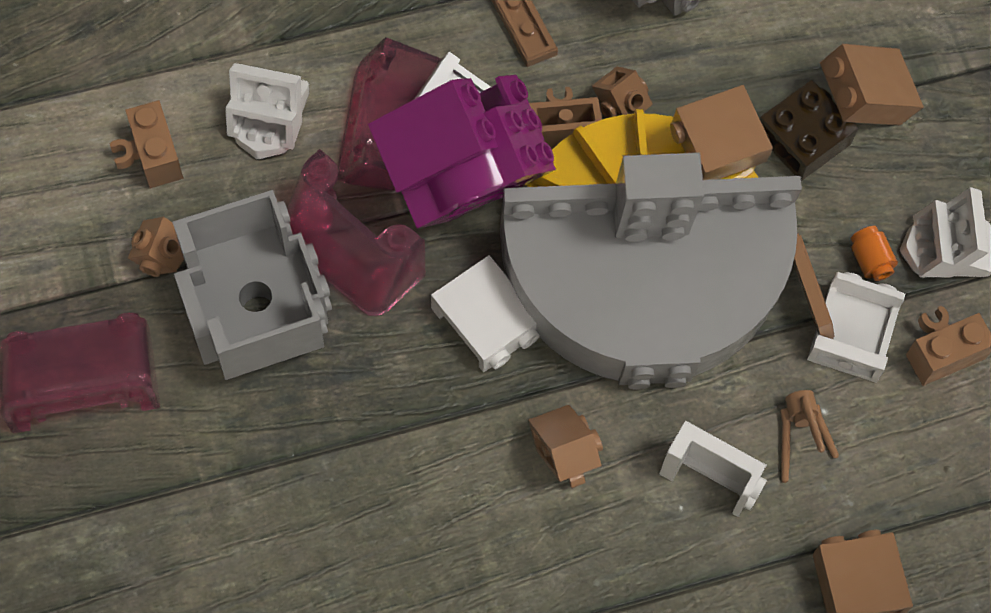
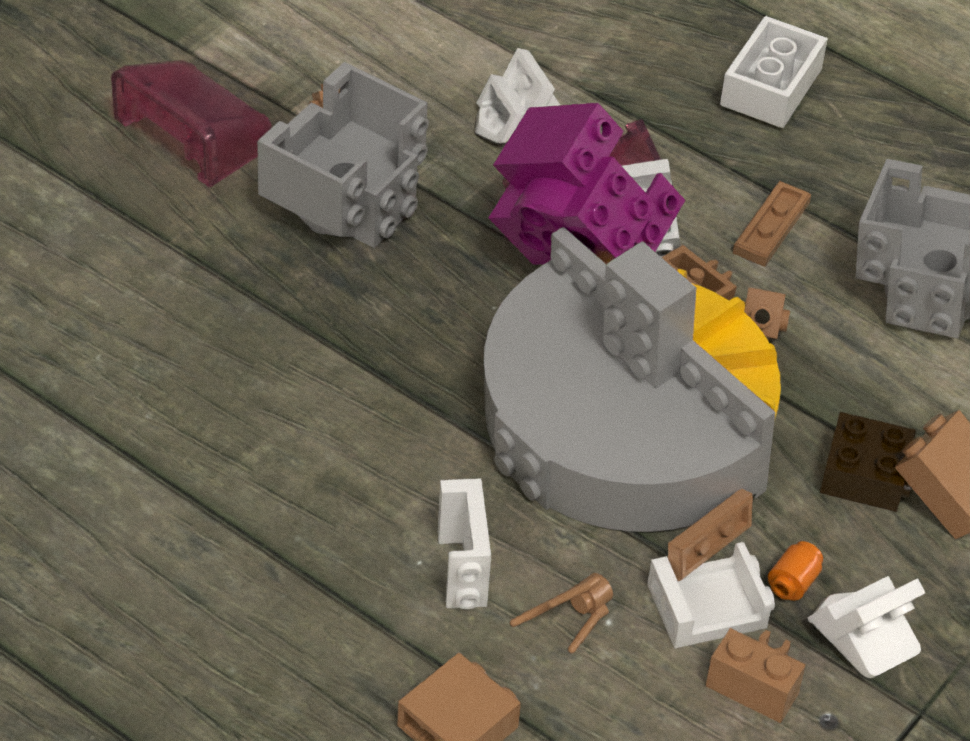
camera: 55 degrees right, 20 degrees down
medium nougat brick [109,100,184,188] -> none
clear pink windscreen [287,149,425,317] -> none
white panel [431,255,540,372] -> none
medium nougat brick [528,405,603,488] -> none
medium nougat brick [670,85,773,180] -> none

